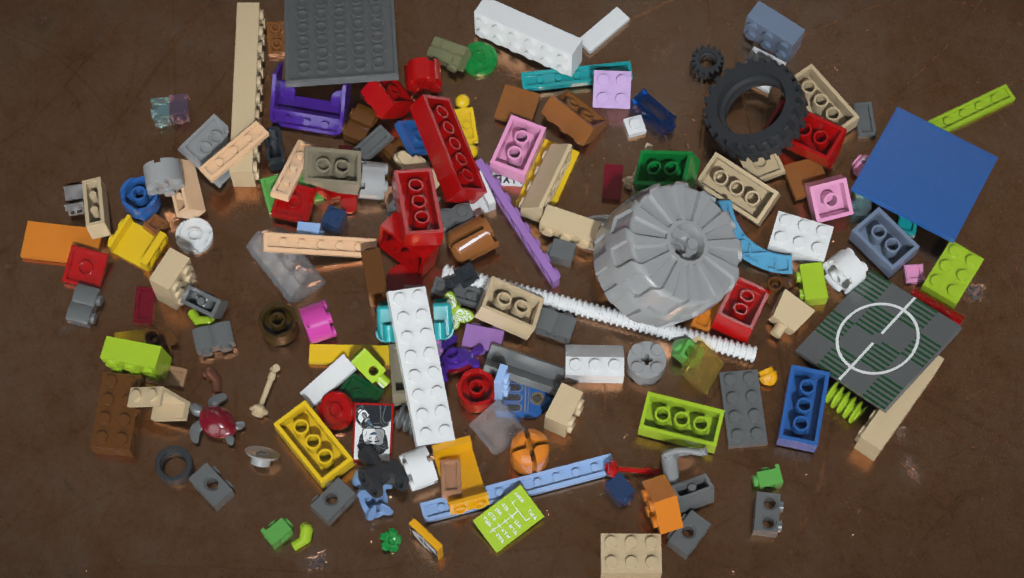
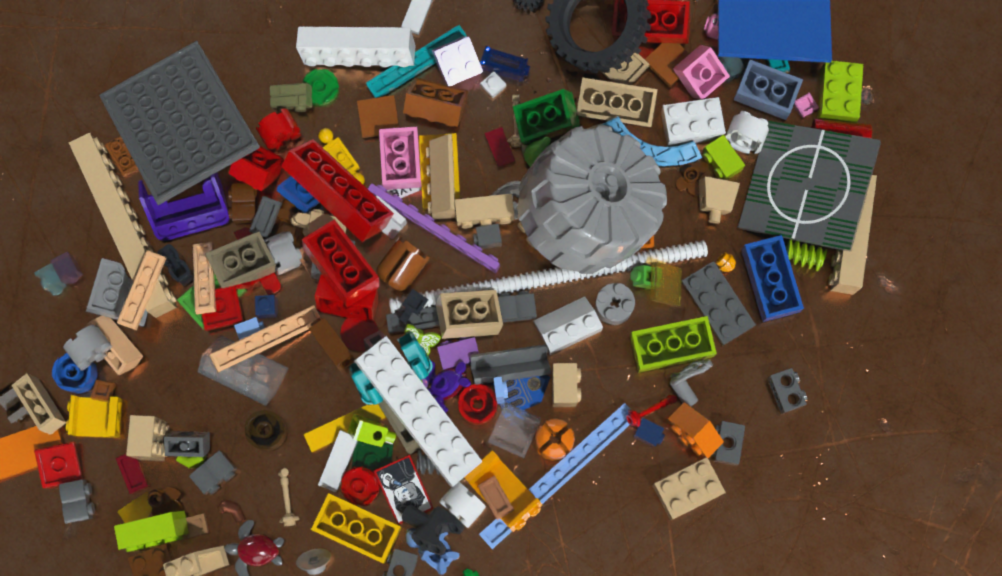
camera: 25 degrees left, 10 degrees up
white tile [175,217,214,255] -> none
dark pink brick [299,299,337,344] -> none
light orange tile [409,519,444,561] -> none
dark grey brick [440,203,474,235] -> none
lime tile [473,485,544,553] -> none
dark grey brick [671,473,714,514] -> none
red slope [711,276,771,344] -> none
bright green brick [751,464,784,492] -> none

